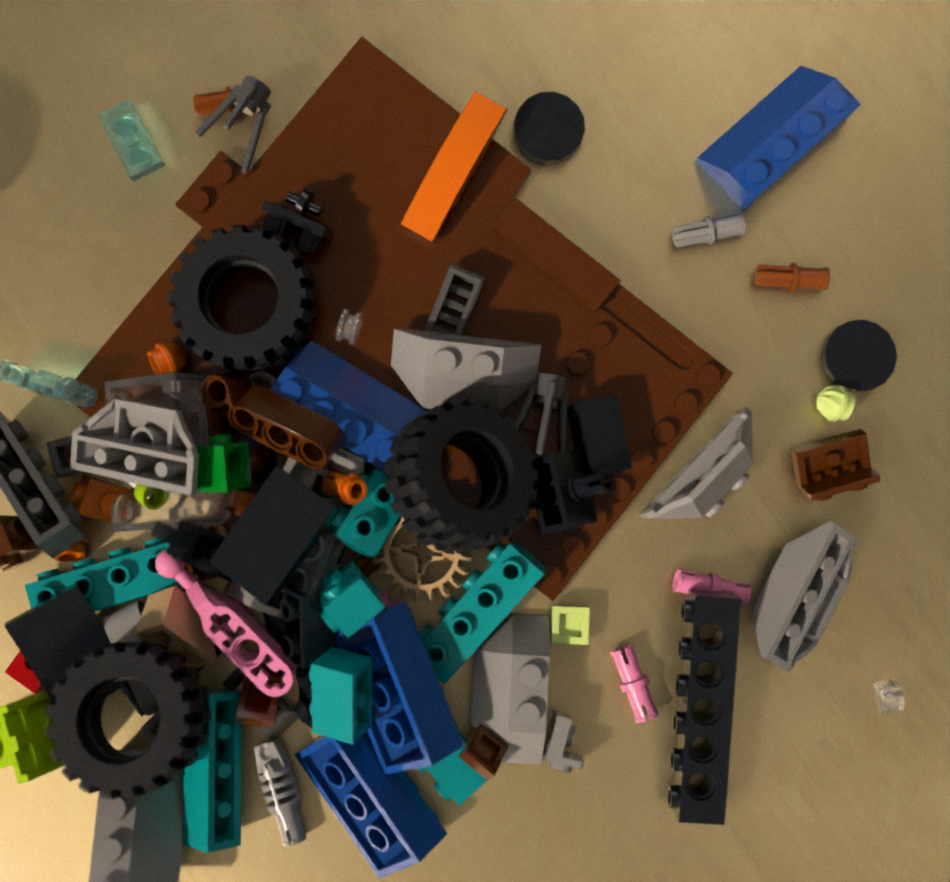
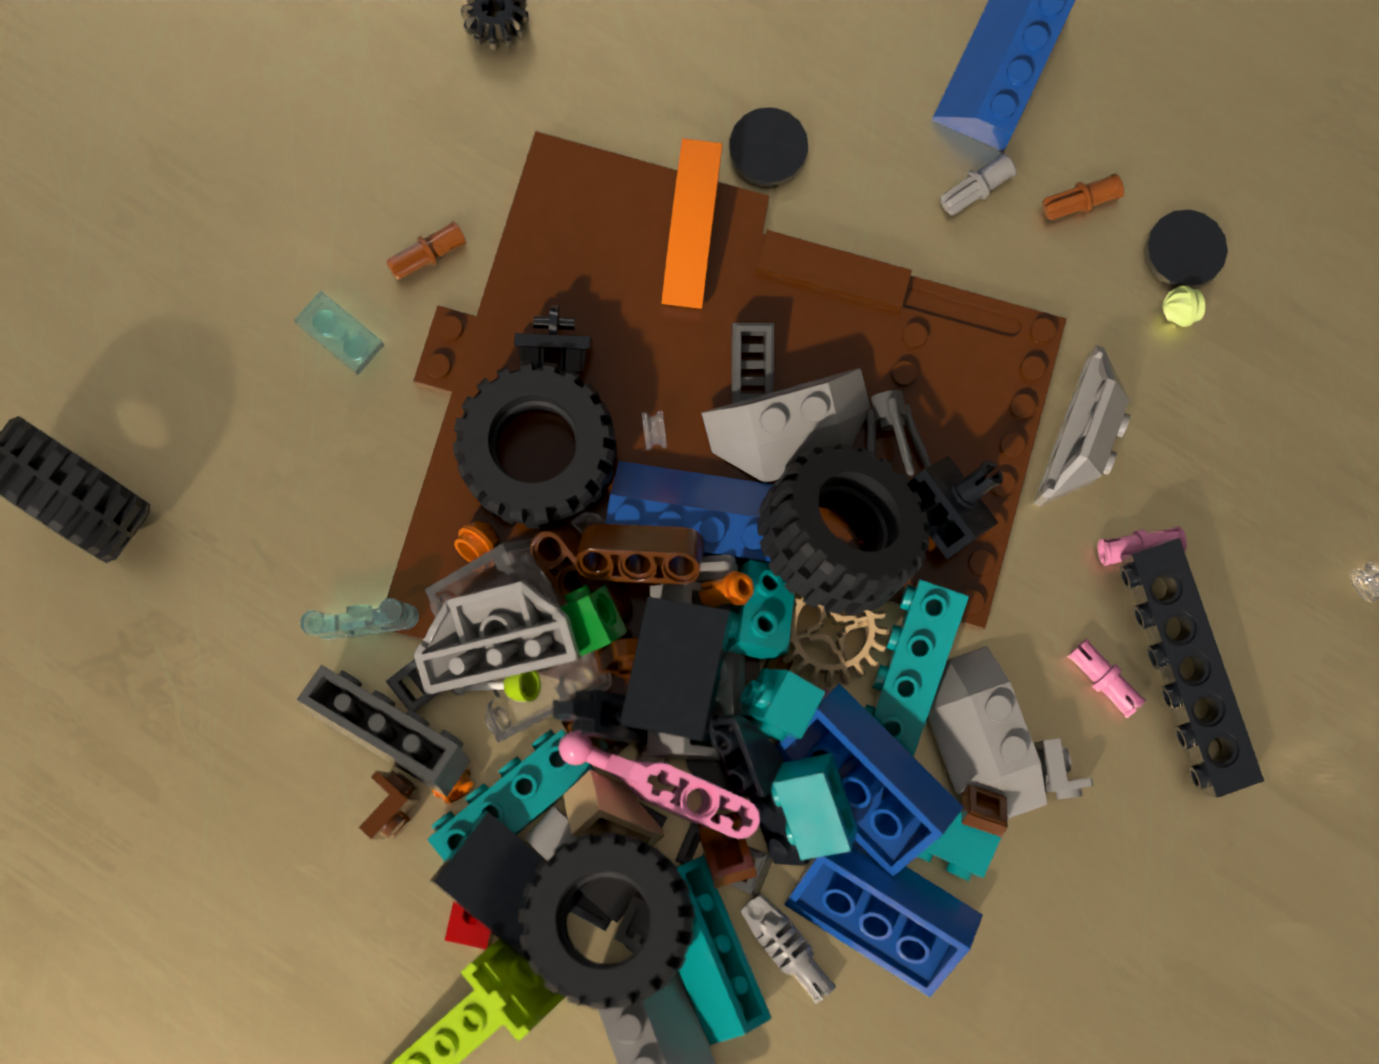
camera: 20 degrees left, 5 degrees down
orange bracket [69,474,133,526] -> none
dark grey plant [195,75,271,174] -> none
yellowish green plate [550,605,590,645] -> none
black hinge [567,395,632,474] -> none
light grey wedge [752,521,857,671] -> none
reddish brown bracket [790,429,880,501] -> none

